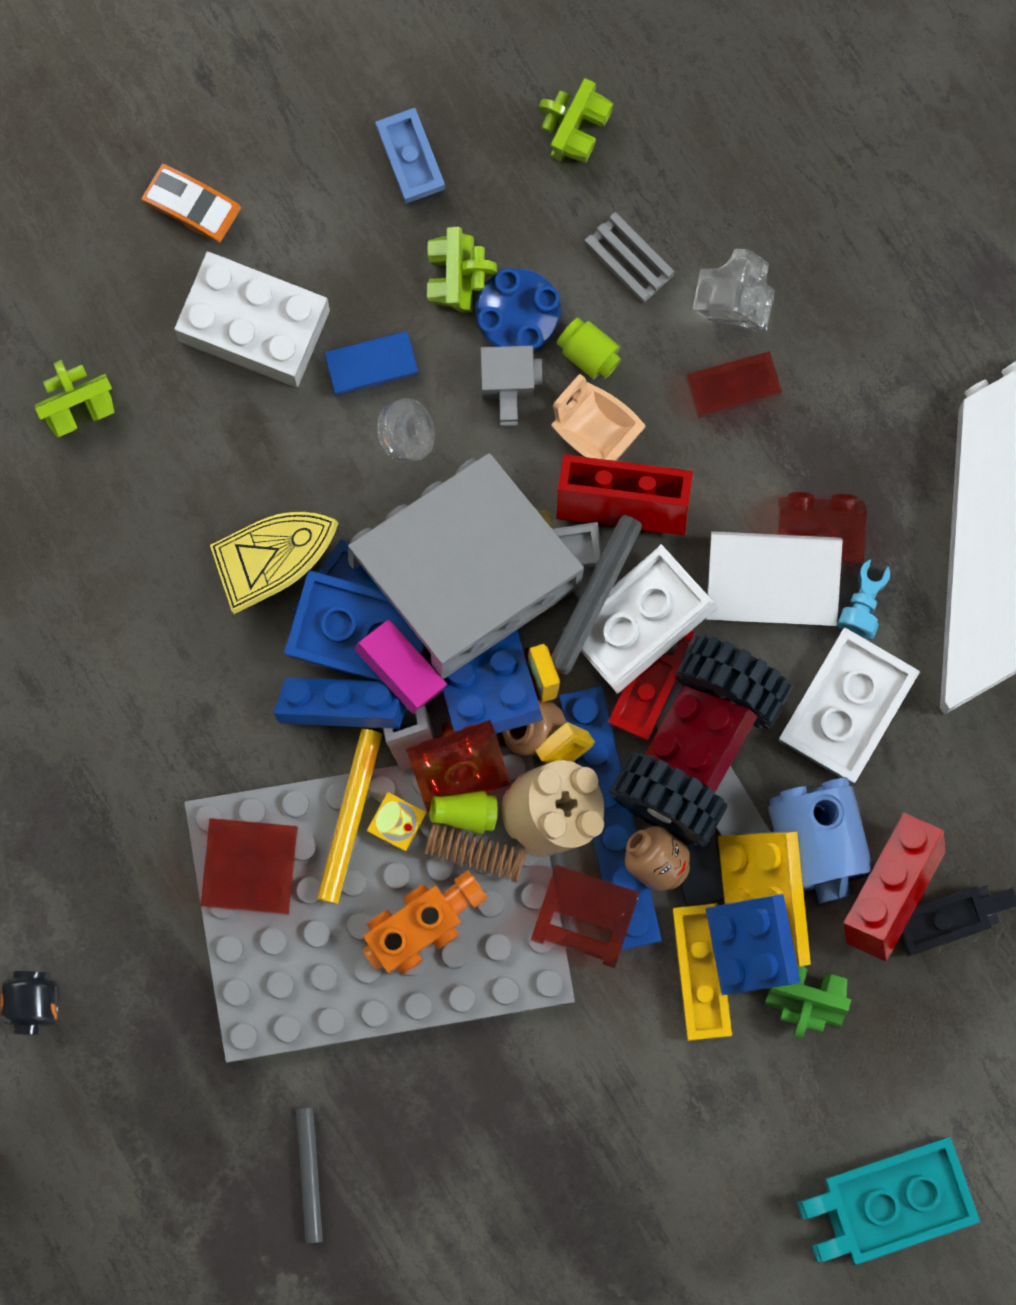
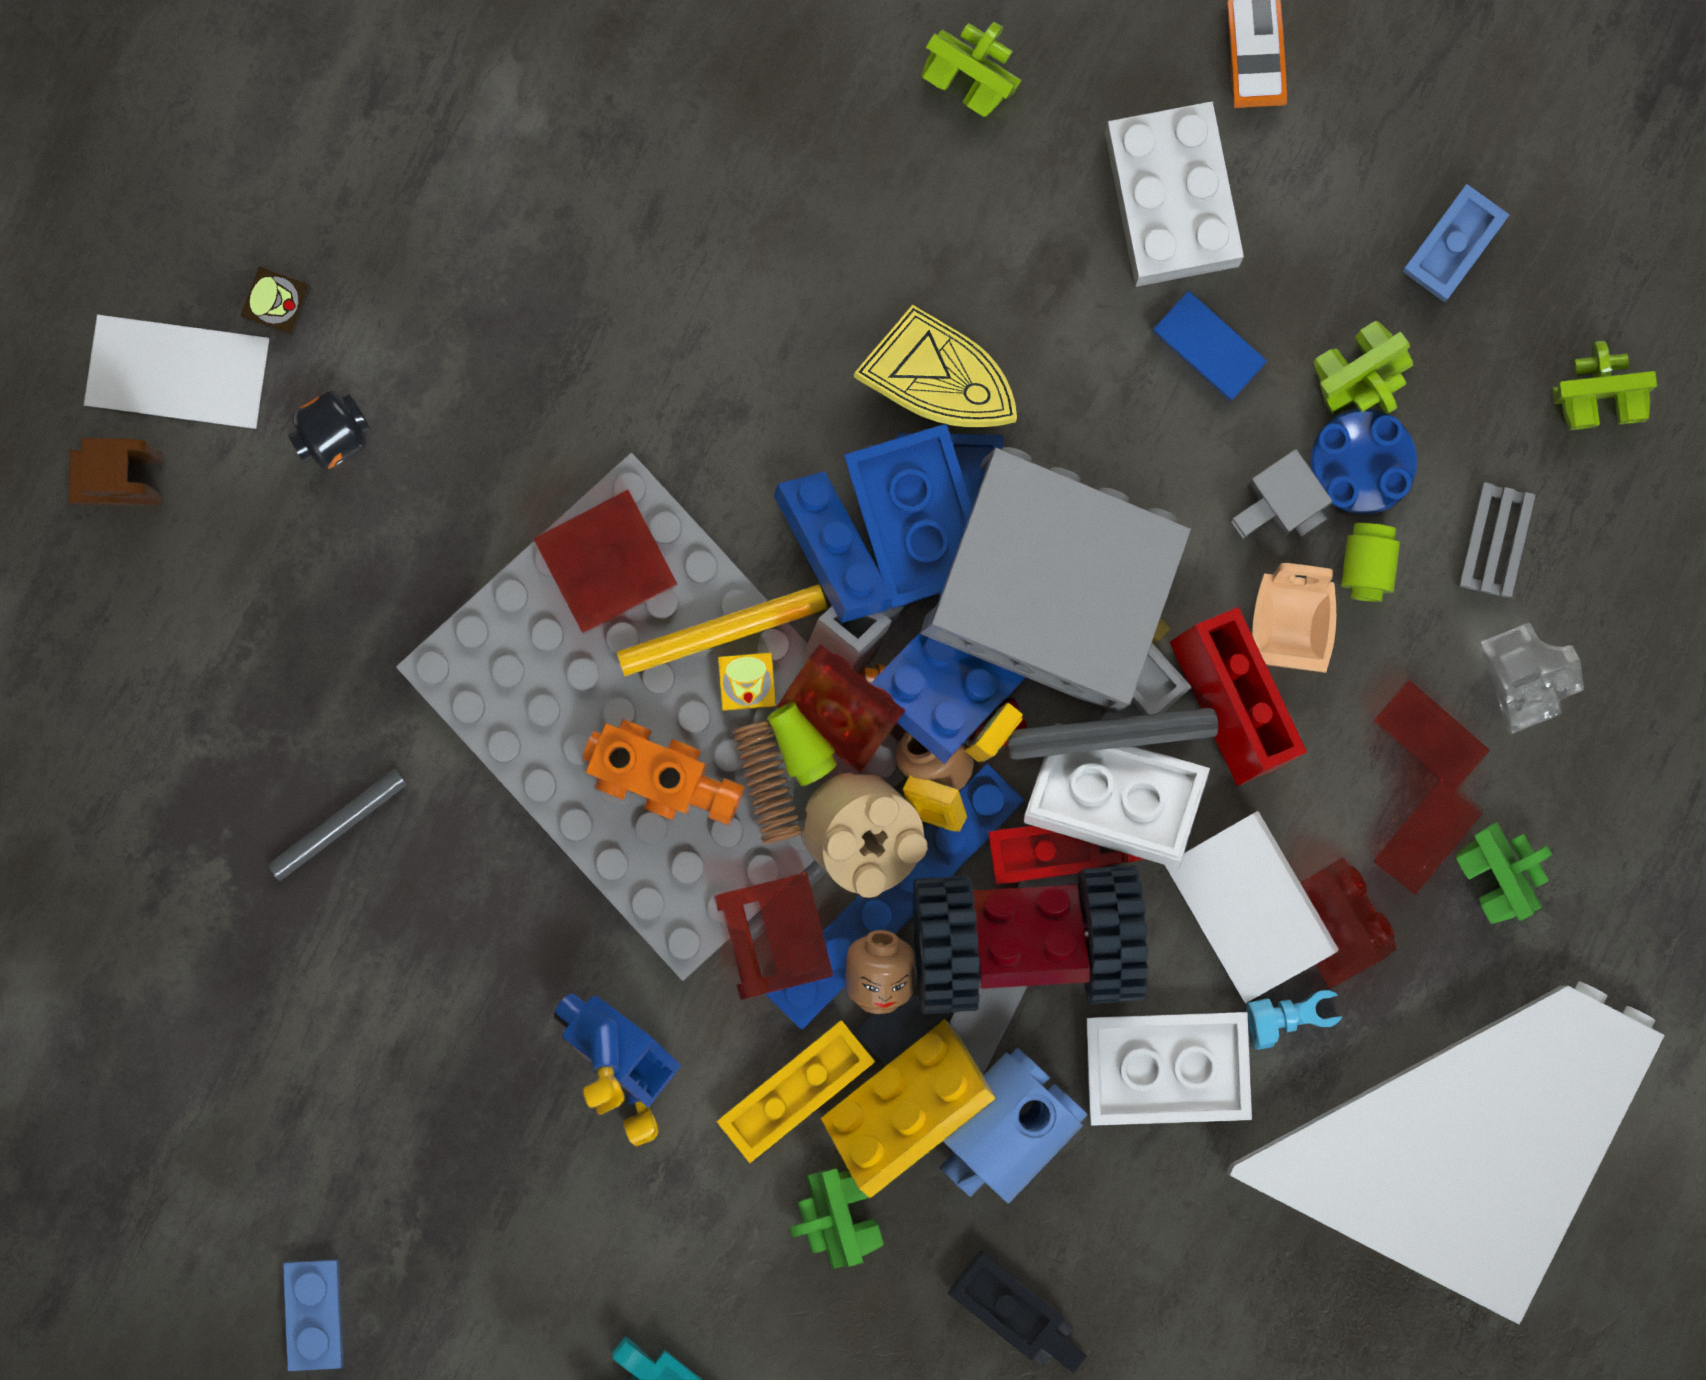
camera: 60 degrees right, 5 degrees up
dark pink tile [354,619,447,714] -> none
clear plate [377,398,435,463] -> none
blue plate [706,894,800,995] -> none
brick [843,813,946,962] -> none
none -> blue torso [554,993,681,1147]
none -> clear red plate [1374,777,1484,895]
none -> bright green hips [1455,822,1553,924]

